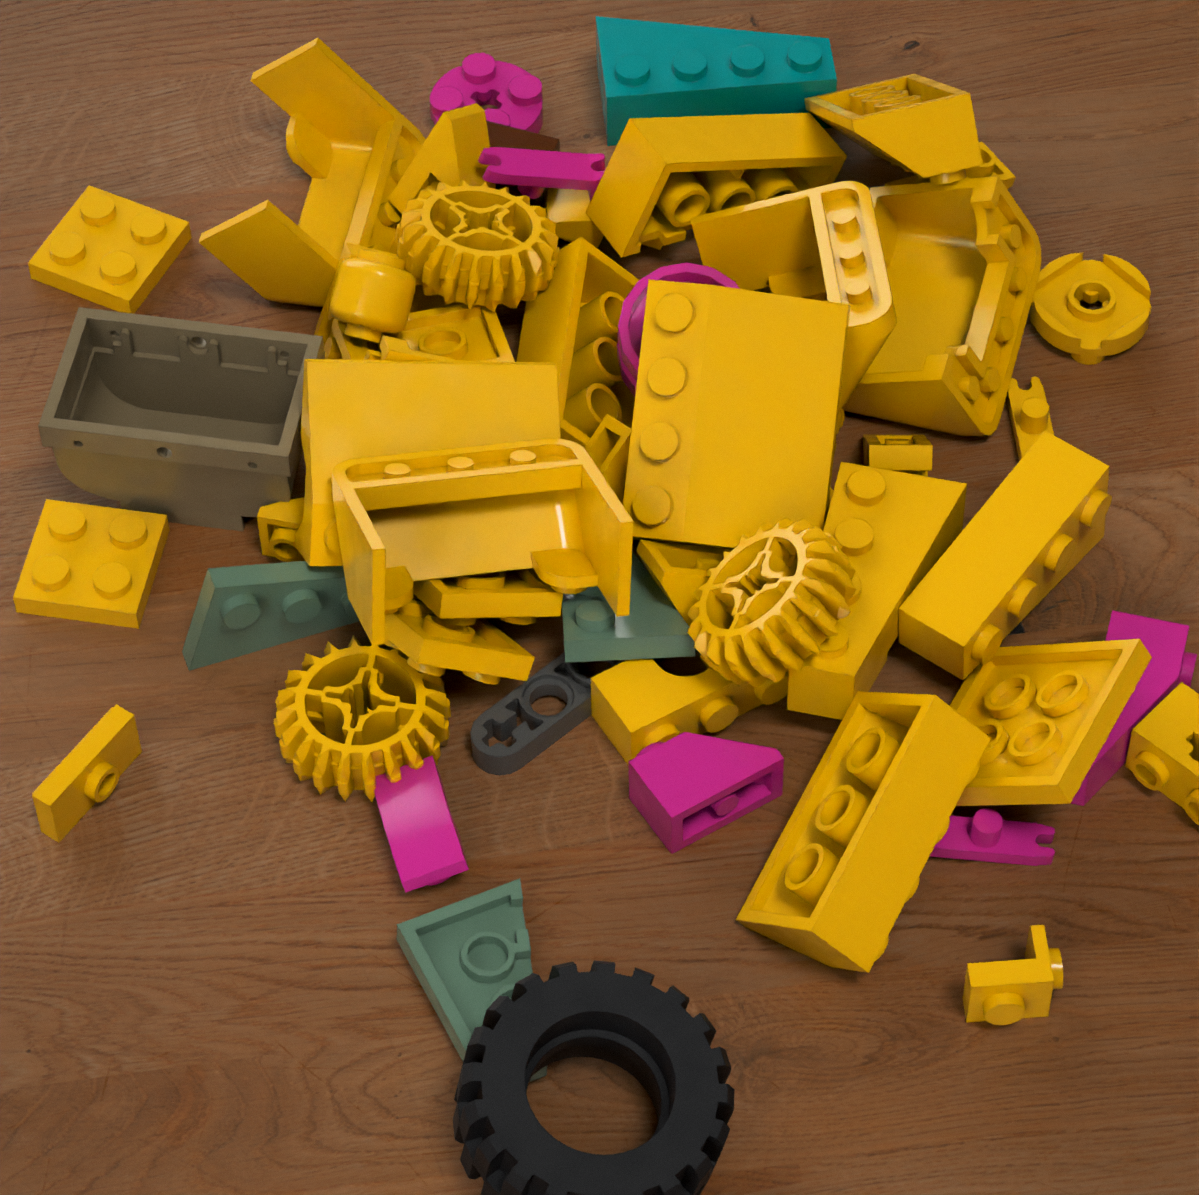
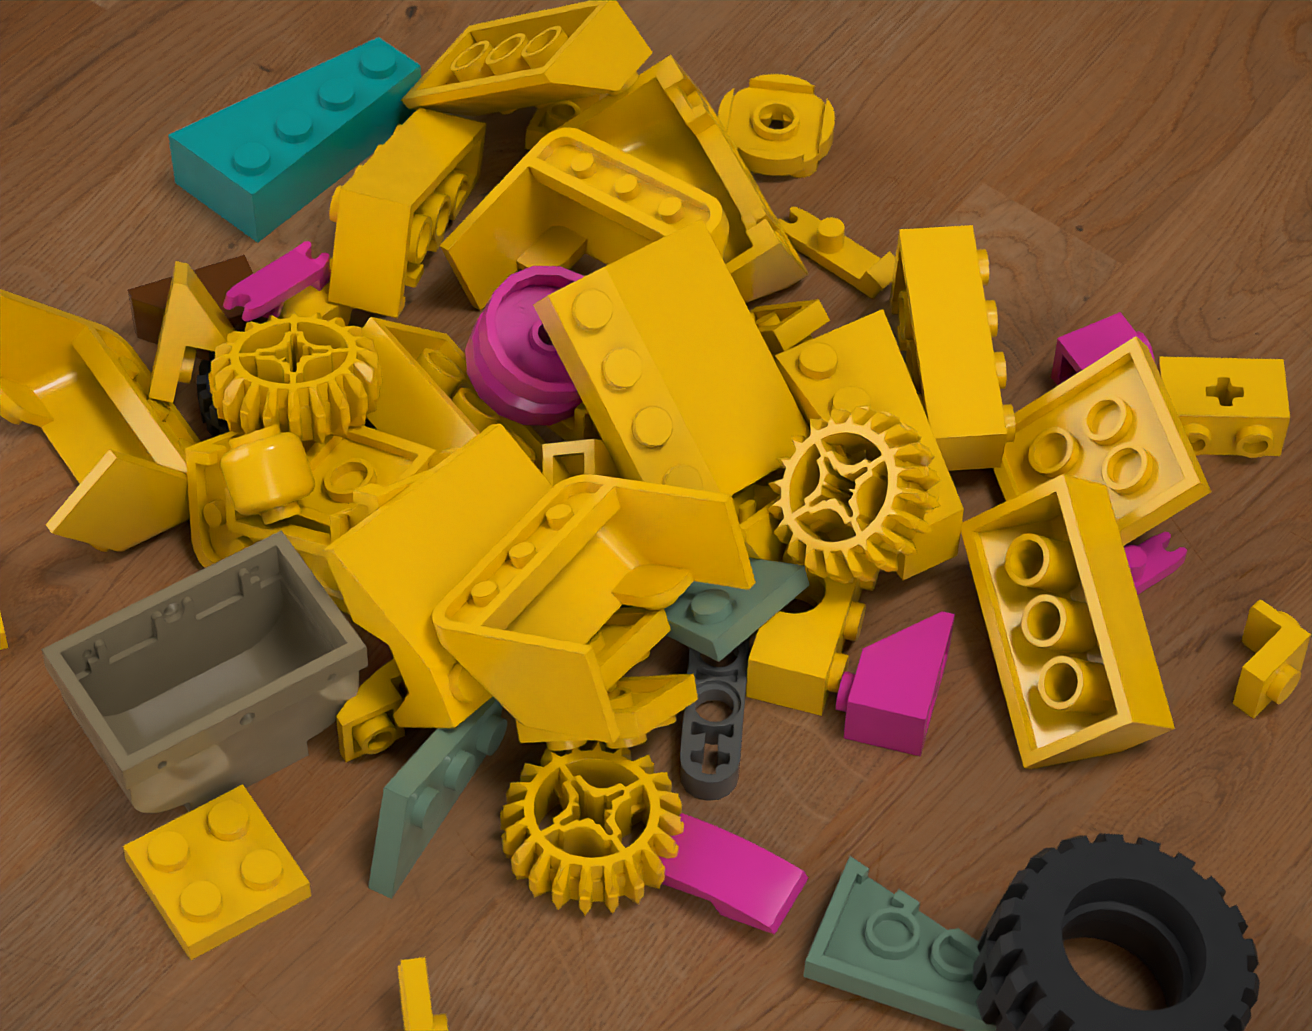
camera: 45 degrees left, 0 degrees up
dark pink plate [430,53,543,133] -> none

